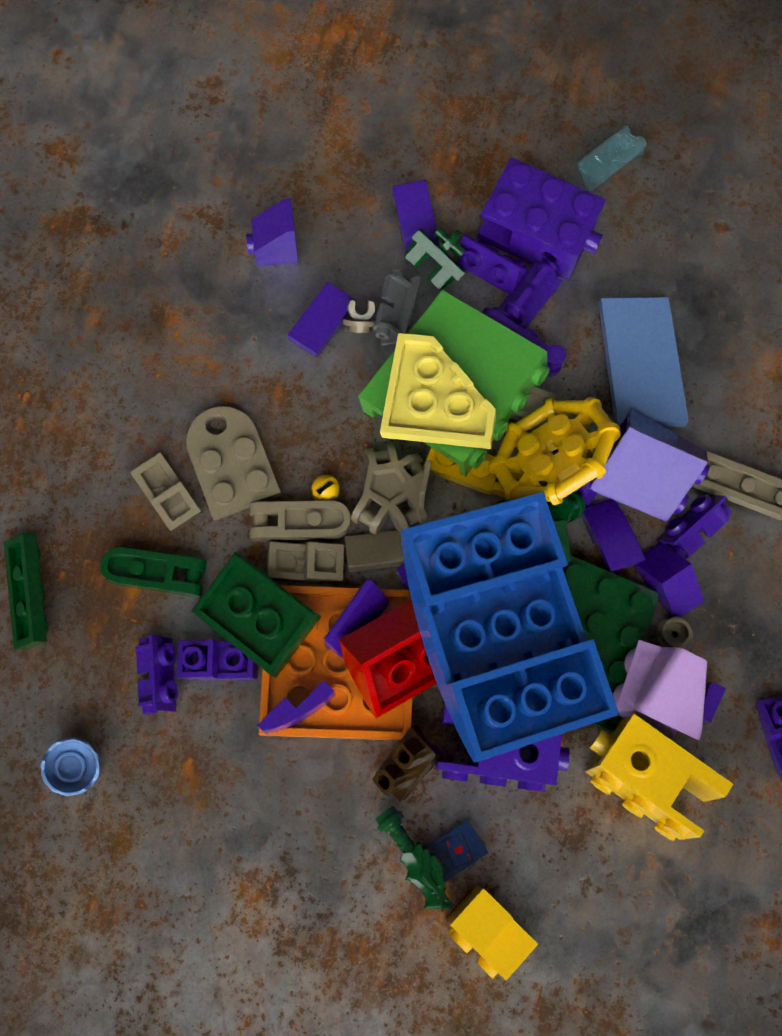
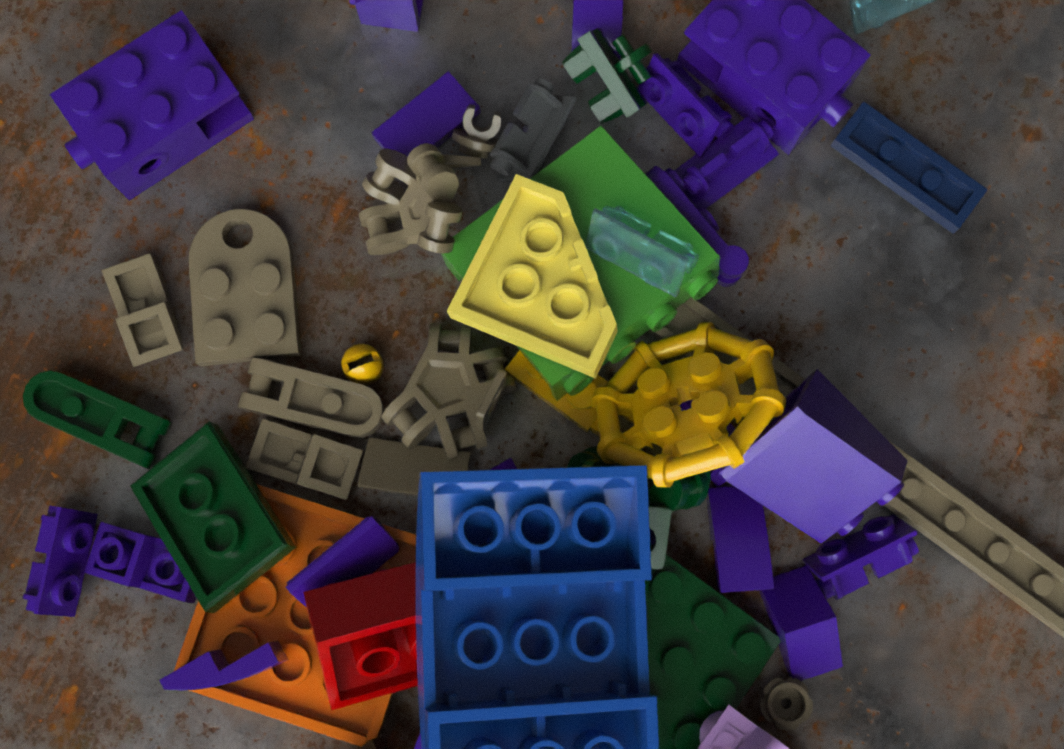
camera: 20 degrees right, 5 degrees up
medium blue tile [598,297,689,427] -> none
none -> dark purple torso [50,10,254,201]
none -> dark tan piece [359,143,481,255]
none -> clear light blue hinge [585,205,700,298]
none -> dark blue plate [830,101,988,234]

